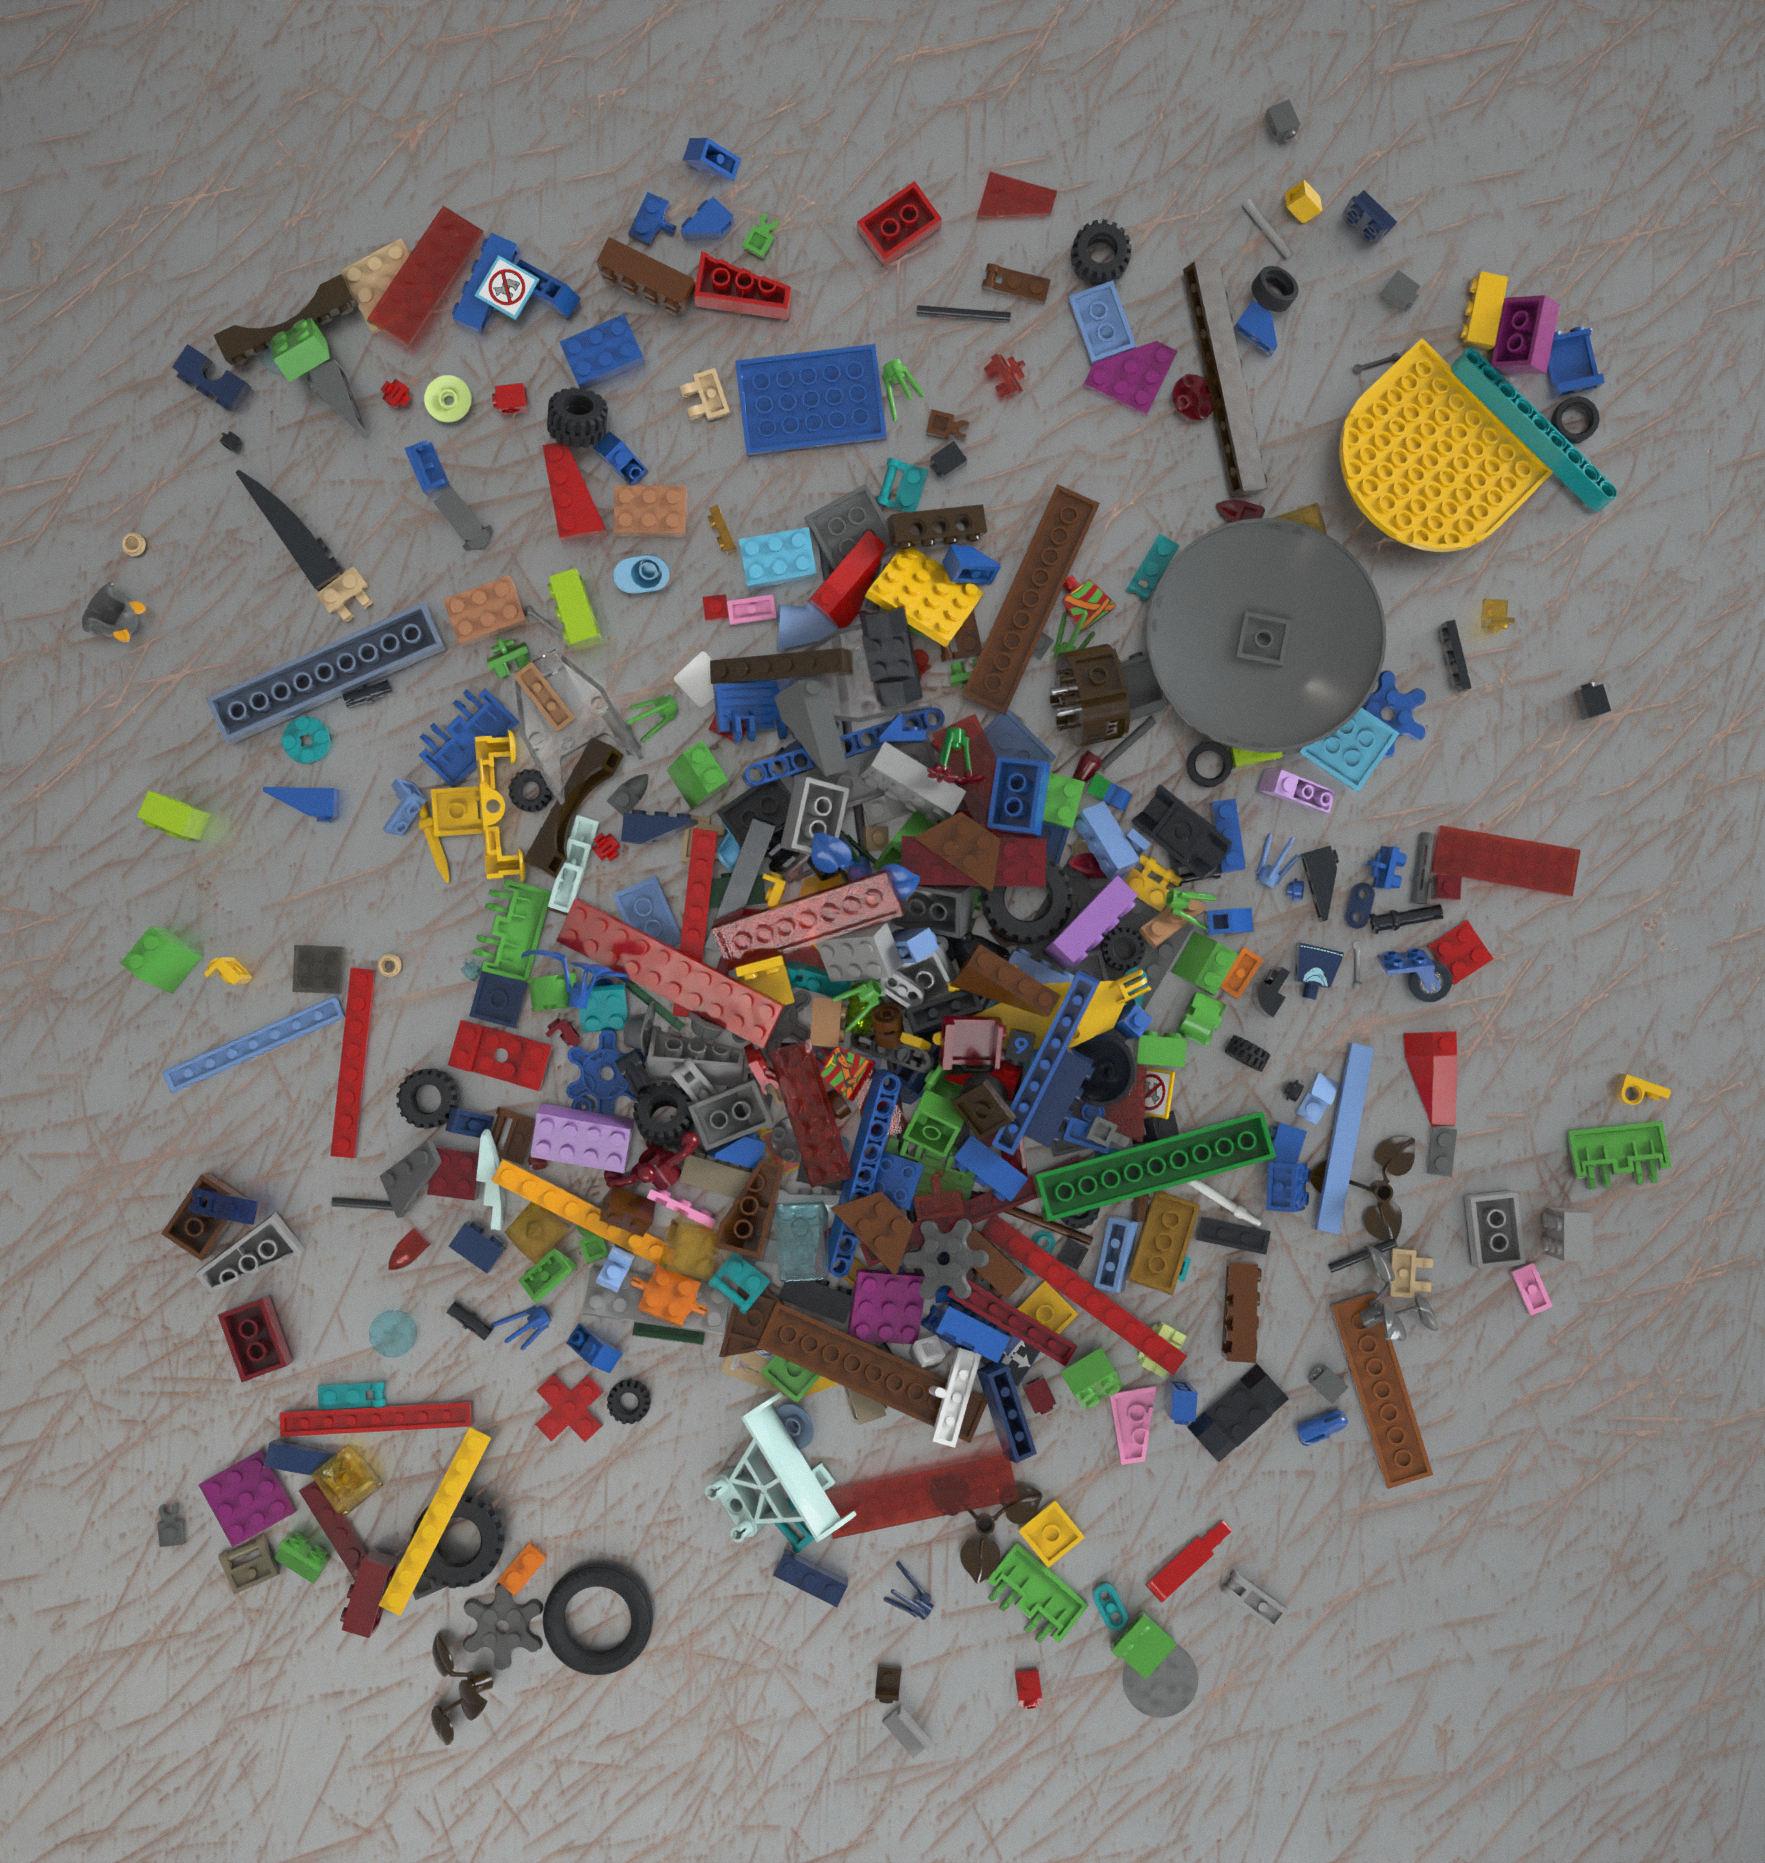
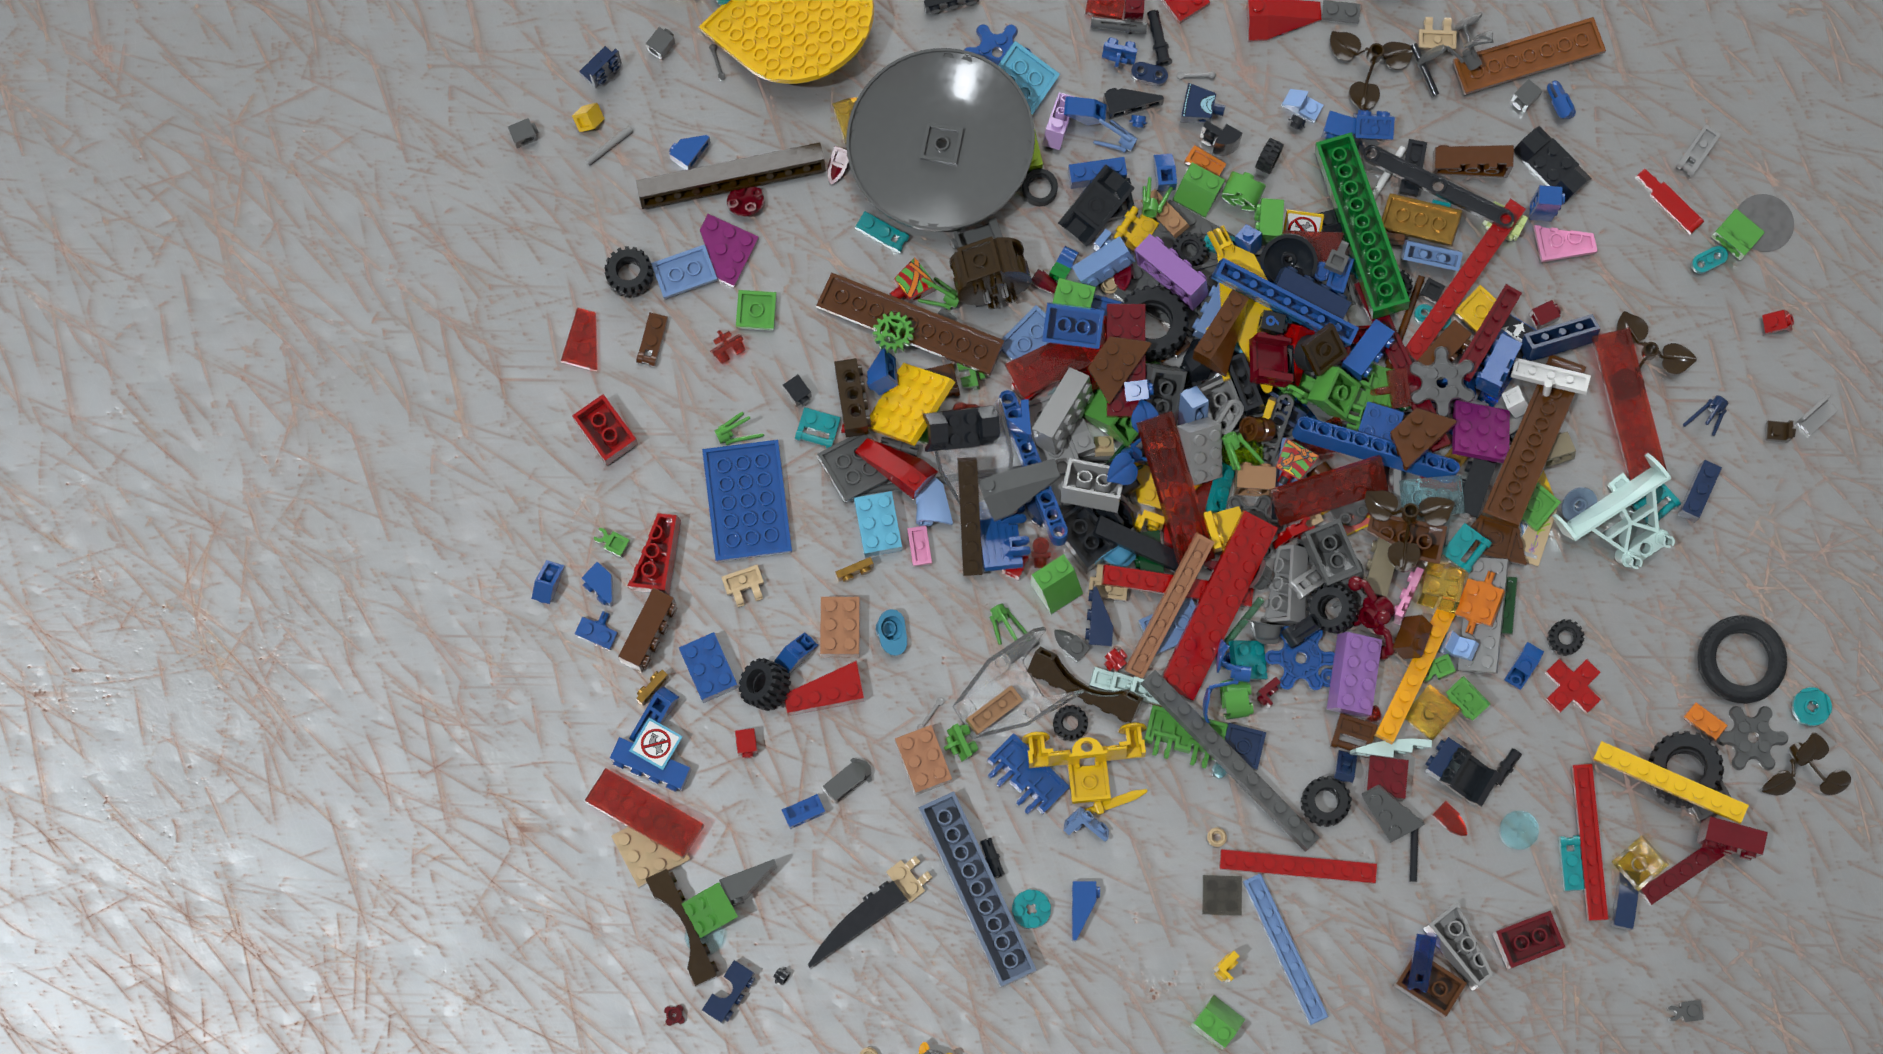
camera: 90 degrees left, 10 degrees down
lime brick [137,790,211,842] -> none
magenta plate [198,1449,297,1547] -> none
dark tan plate [218,1534,280,1595] -> none
bright green bracket [273,1533,330,1584] -> none
red gear [380,379,411,409] -> none
yellowish green dish [424,375,472,422] -> none
red piece [447,1020,554,1091] -> none
blue plant [491,1305,552,1351] -> none
lime brick [547,568,603,651] -> none
white sticker [674,651,714,708] -> none
red plate [702,594,729,621] -> none
blue slope [708,1133,766,1169] -> none
black bar [917,305,1011,322] -> none
reddish brown plate [926,409,969,440] -> none
plant [927,727,985,785] -> none
bright green hinge [986,1543,1089,1643] -> none
yellow plate [1018,1499,1085,1568] -> none
bright green brick [1060,1348,1124,1410] -> none
dark grey bar [1100,716,1157,770] -> none
black tyre [1251,266,1299,312] -> none
medium blue tile [1314,1043,1374,1234] -> none
plate [1377,948,1452,1002] -> none
none -> pearl gold plate [636,670,669,706]
none -> dark red plate [664,1005,685,1026]
none -> bright green plate [736,290,777,331]
none -> bright green gear [872,311,914,353]
none -> clear red hips [1030,537,1051,568]
none -> blue slope [1064,96,1107,126]
none -> bracket [1124,380,1154,402]
none -> nougat plate [1124,532,1215,679]
none -> dark grey plate [1141,670,1320,852]
none -> black beam [1363,145,1514,229]
none -> dark brown plant [1365,490,1455,573]
none -> black panel [1439,747,1501,807]
none -> teal plate [1792,687,1832,727]

